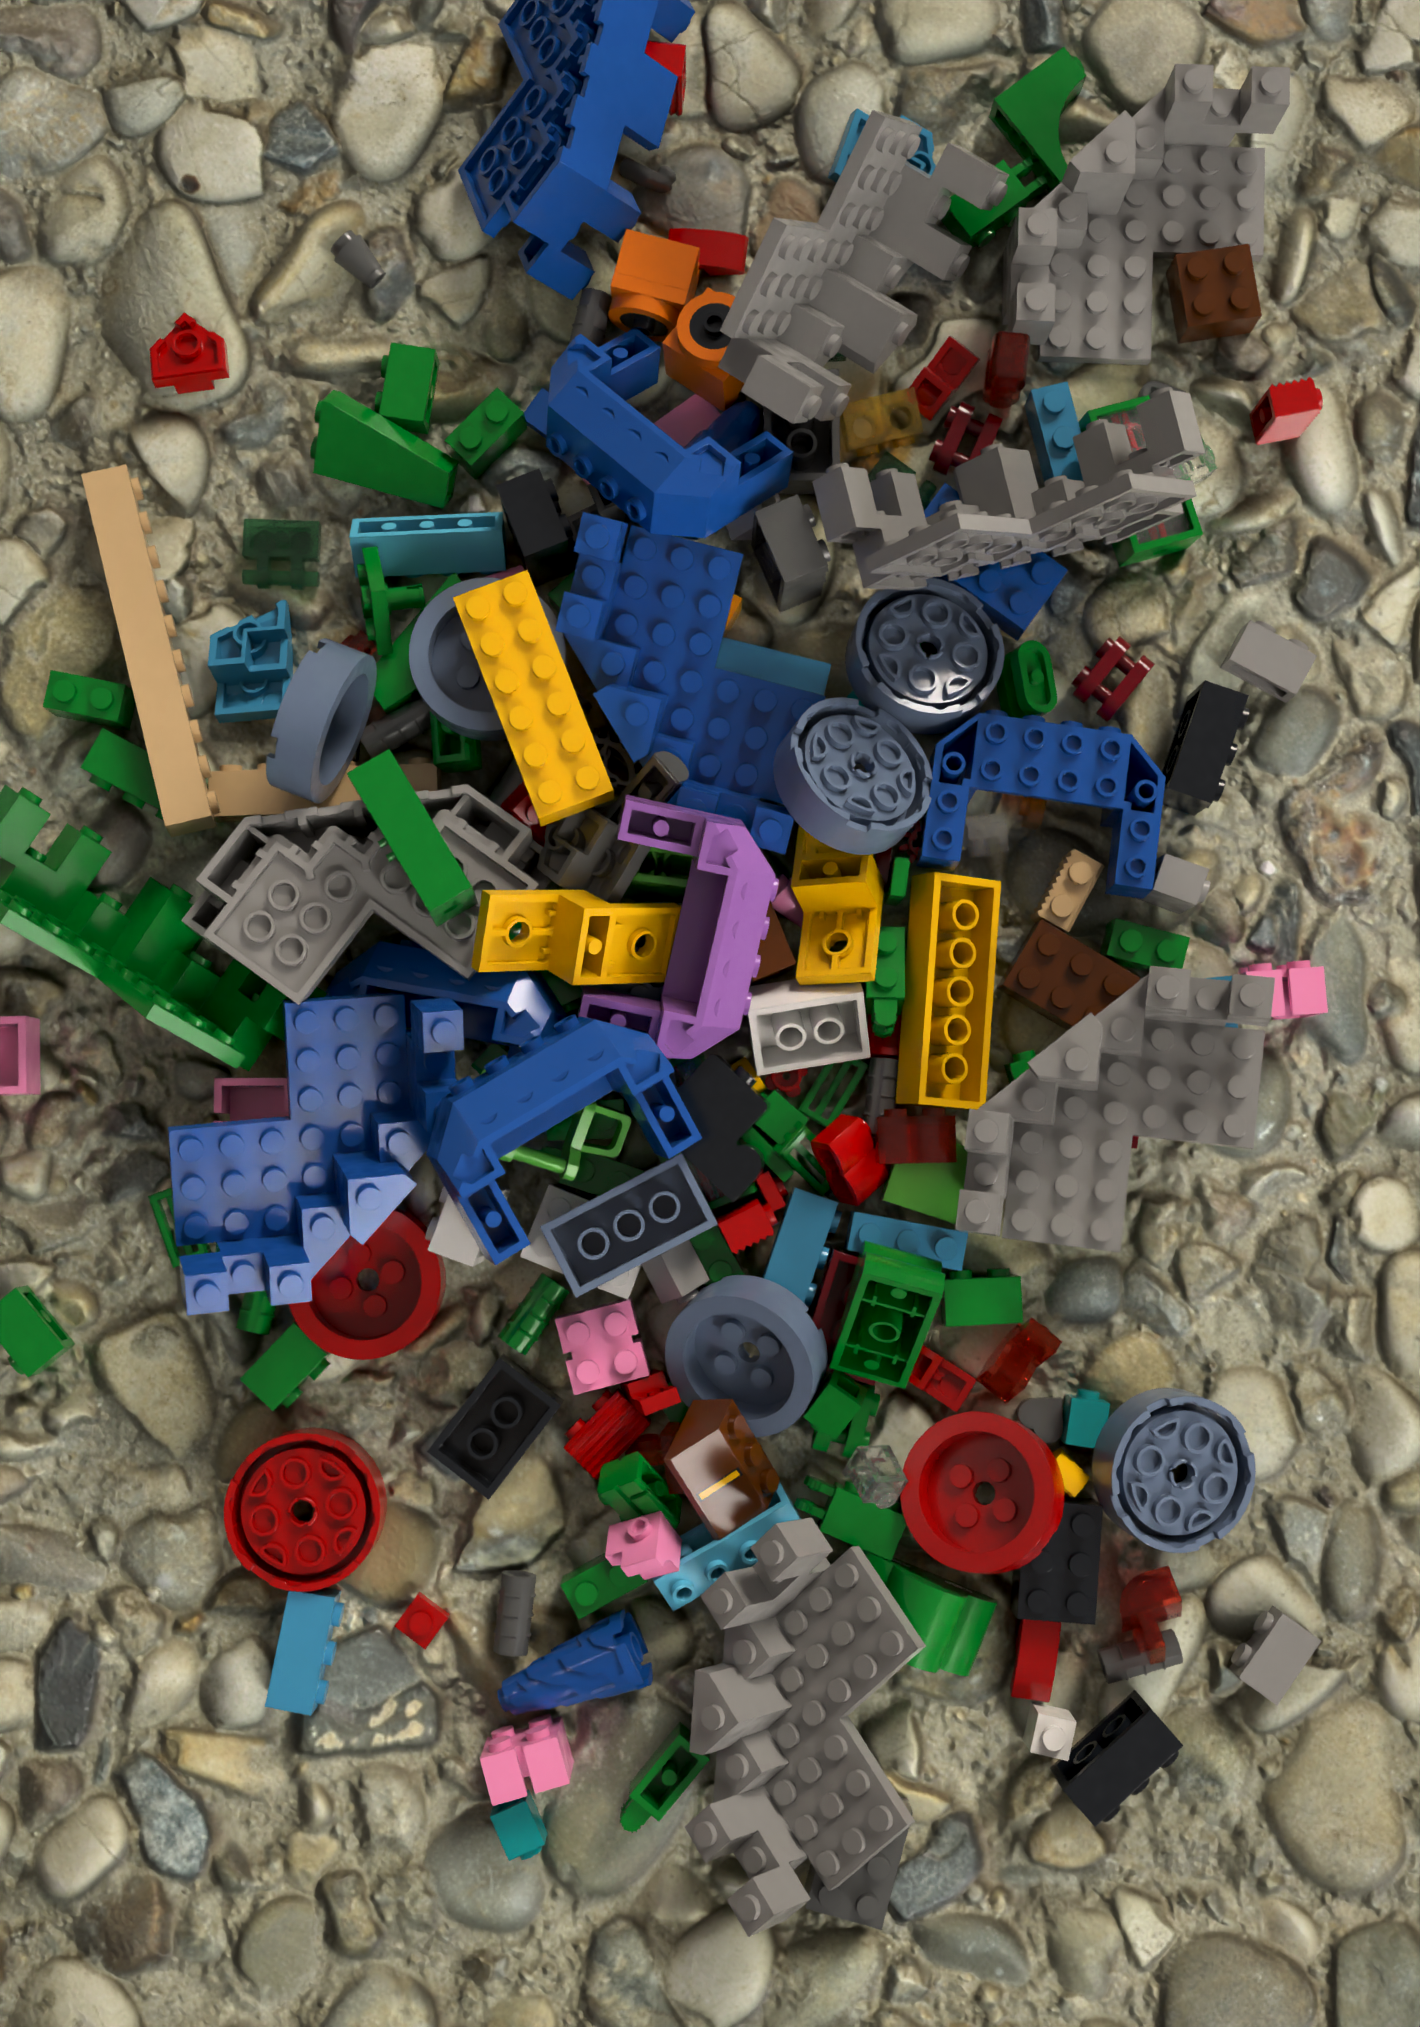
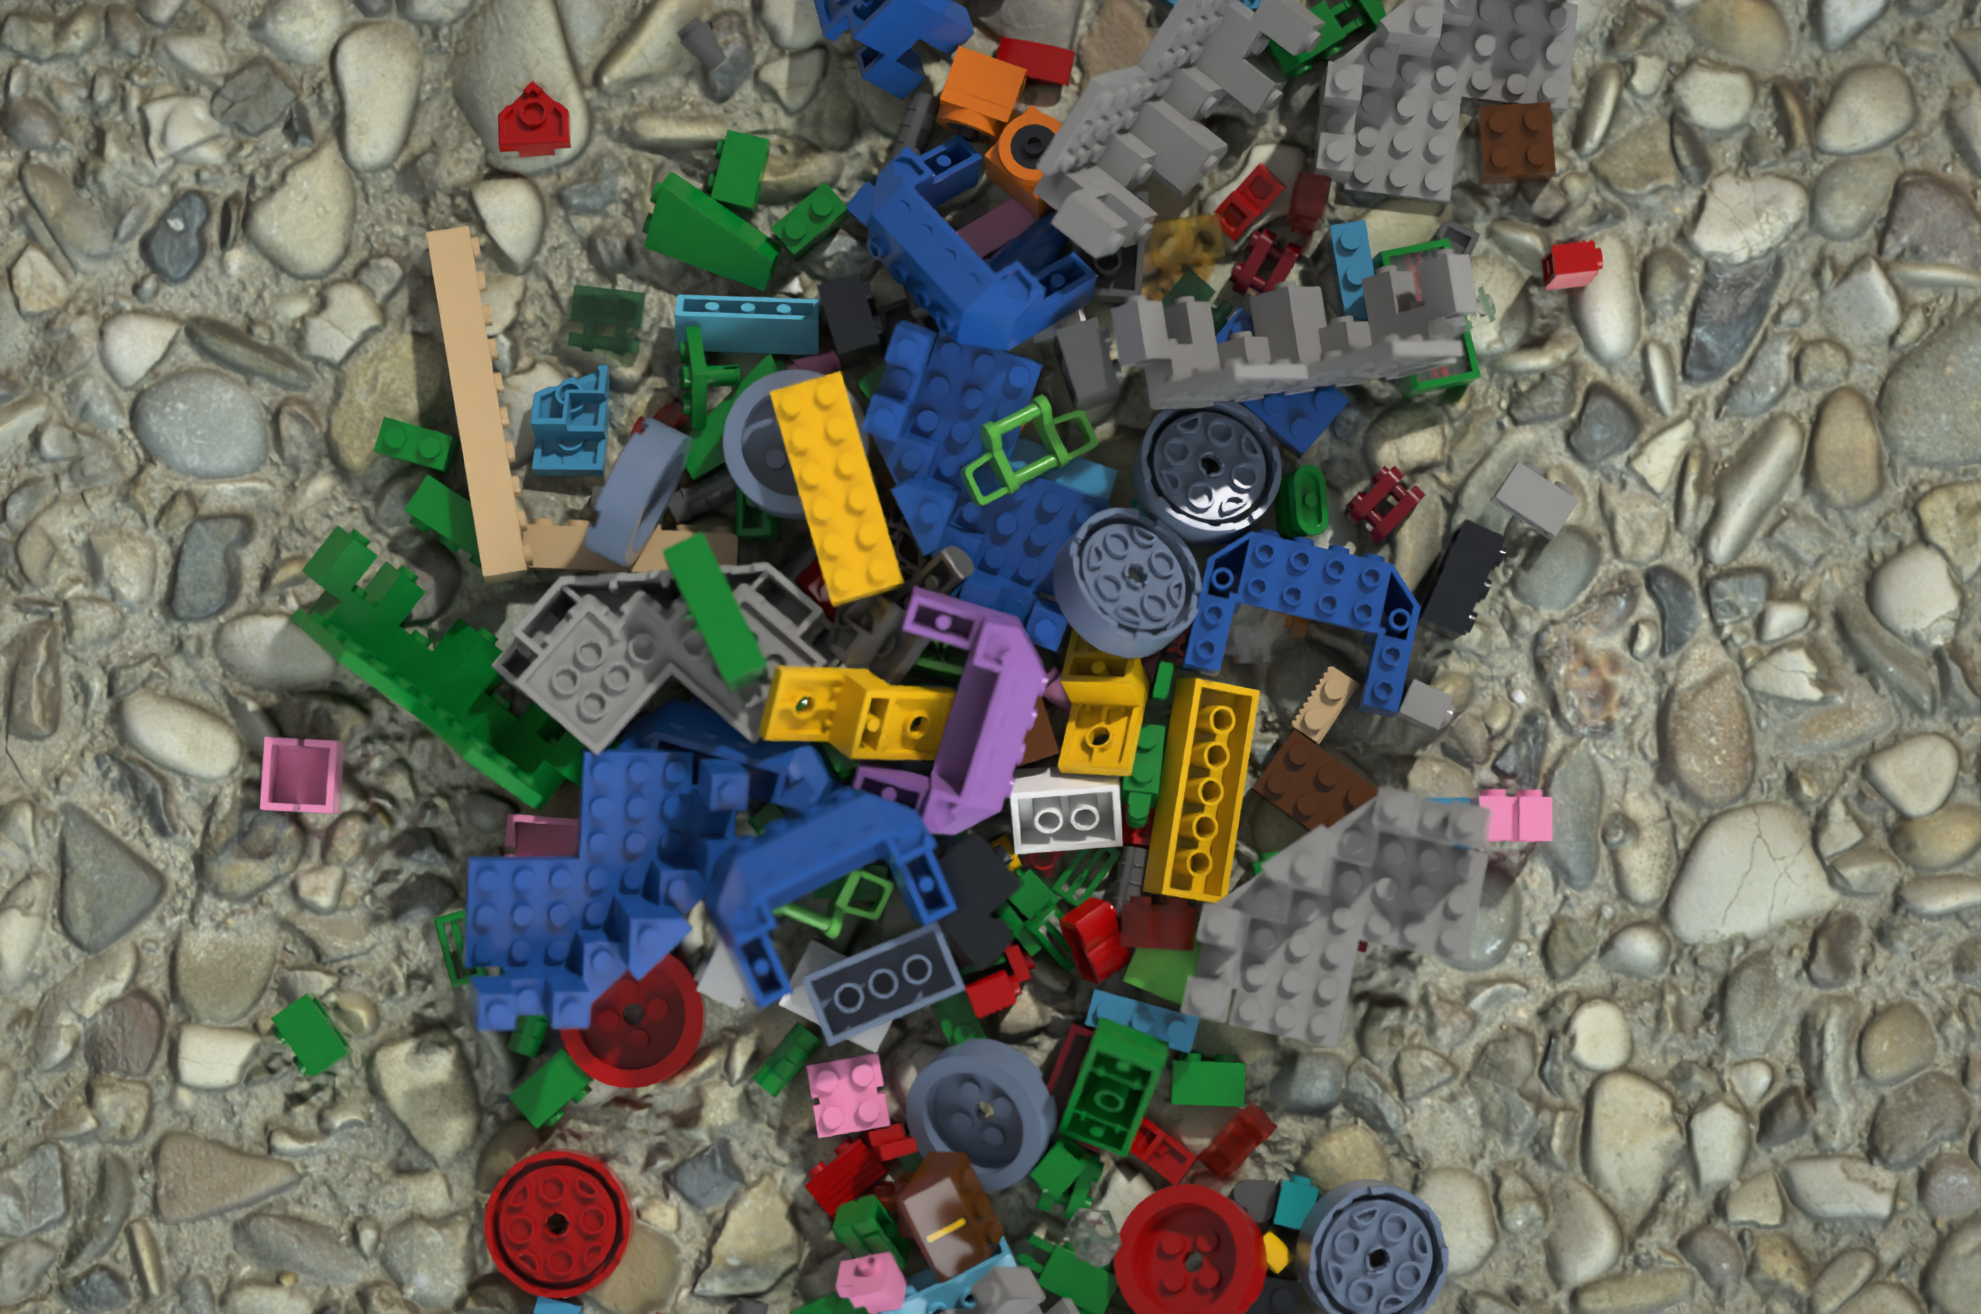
camera: 10 degrees right, 0 degrees up
black brick [427,1353,564,1500] -> none
green hinge [540,1146,645,1196] -> none
light grey brick [641,1240,710,1304] -> none
dark azure brick [762,1187,842,1306] -> none
green brick [1099,918,1190,972] -> none
none -> bright green bar [960,395,1098,506]

